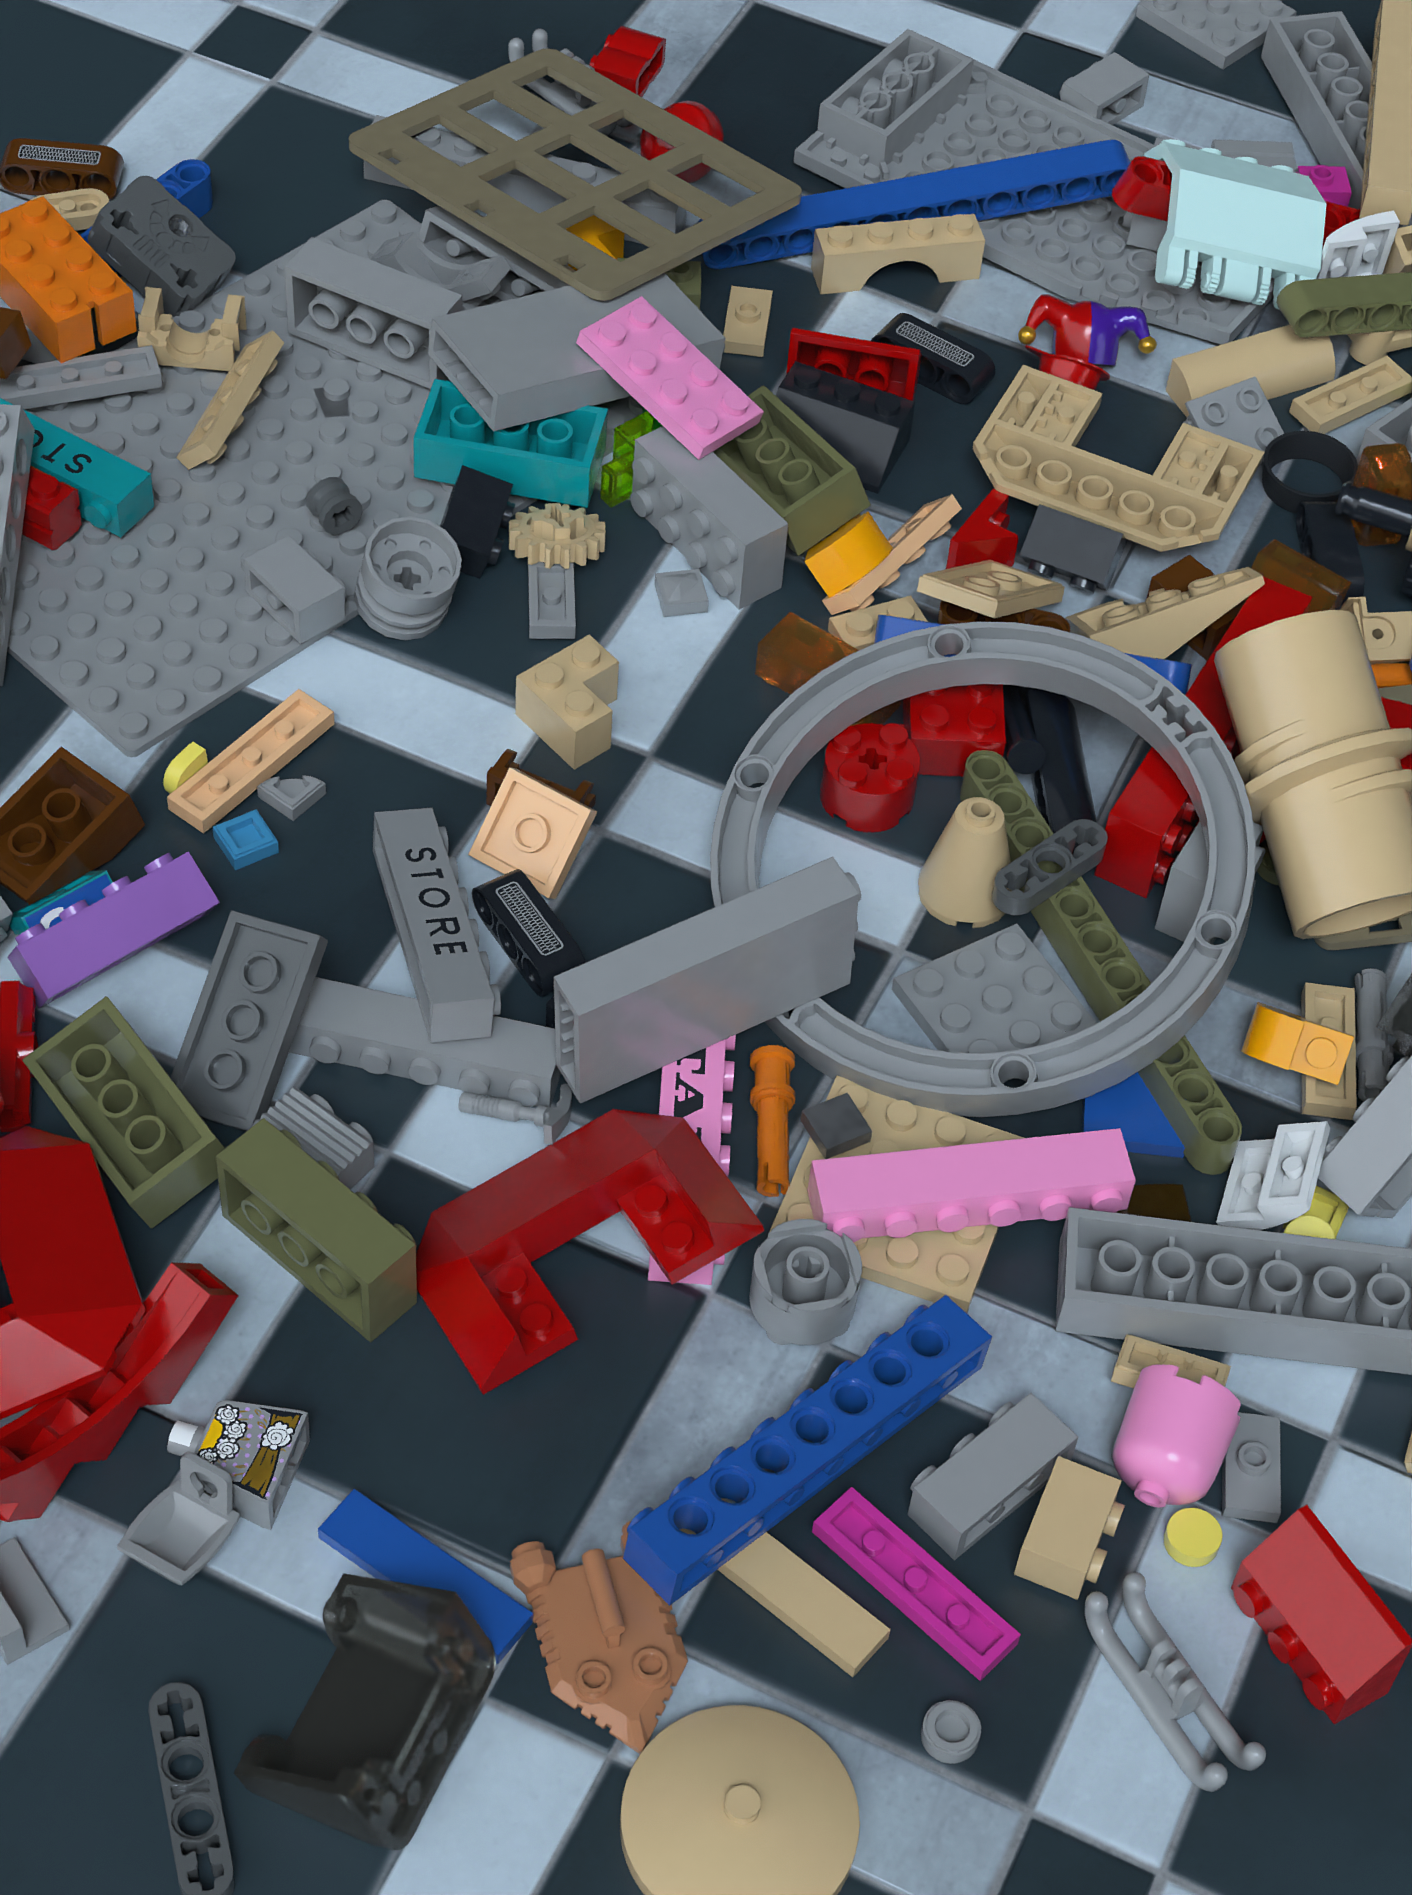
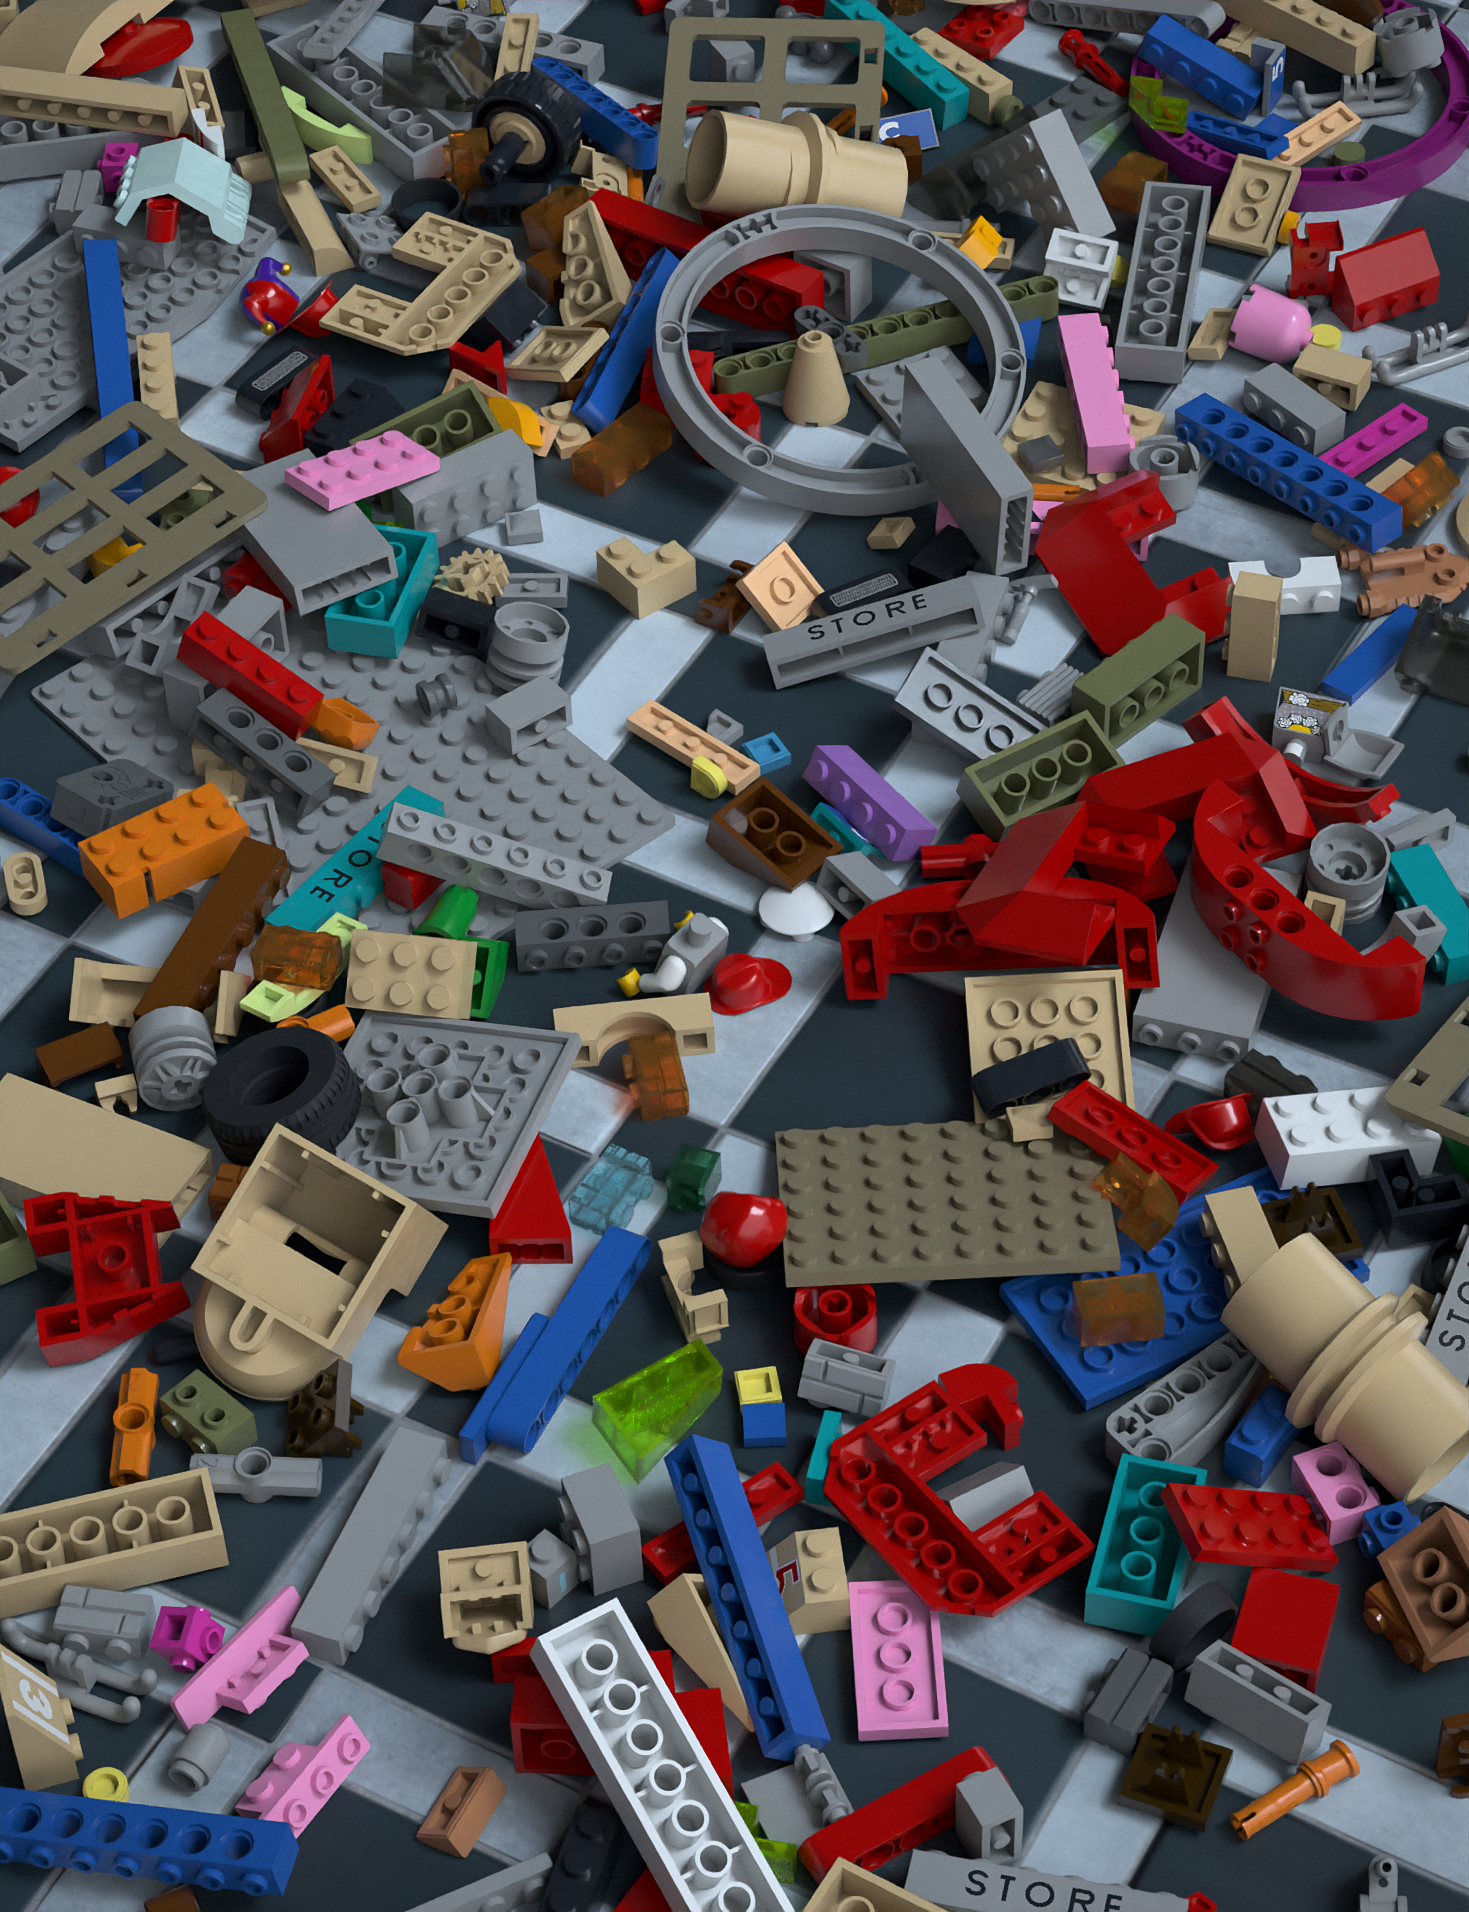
camera: 80 degrees left, 5 degrees down
none -> red brick [176,611,324,742]
none -> dark grey brick [187,687,337,820]
none -> orange piece [309,697,380,751]
none -> tan brick [1222,571,1283,683]
none -> white arch [1227,556,1342,615]
none -> red piece [1285,220,1344,300]
none -> clear orange brick [1381,451,1460,529]

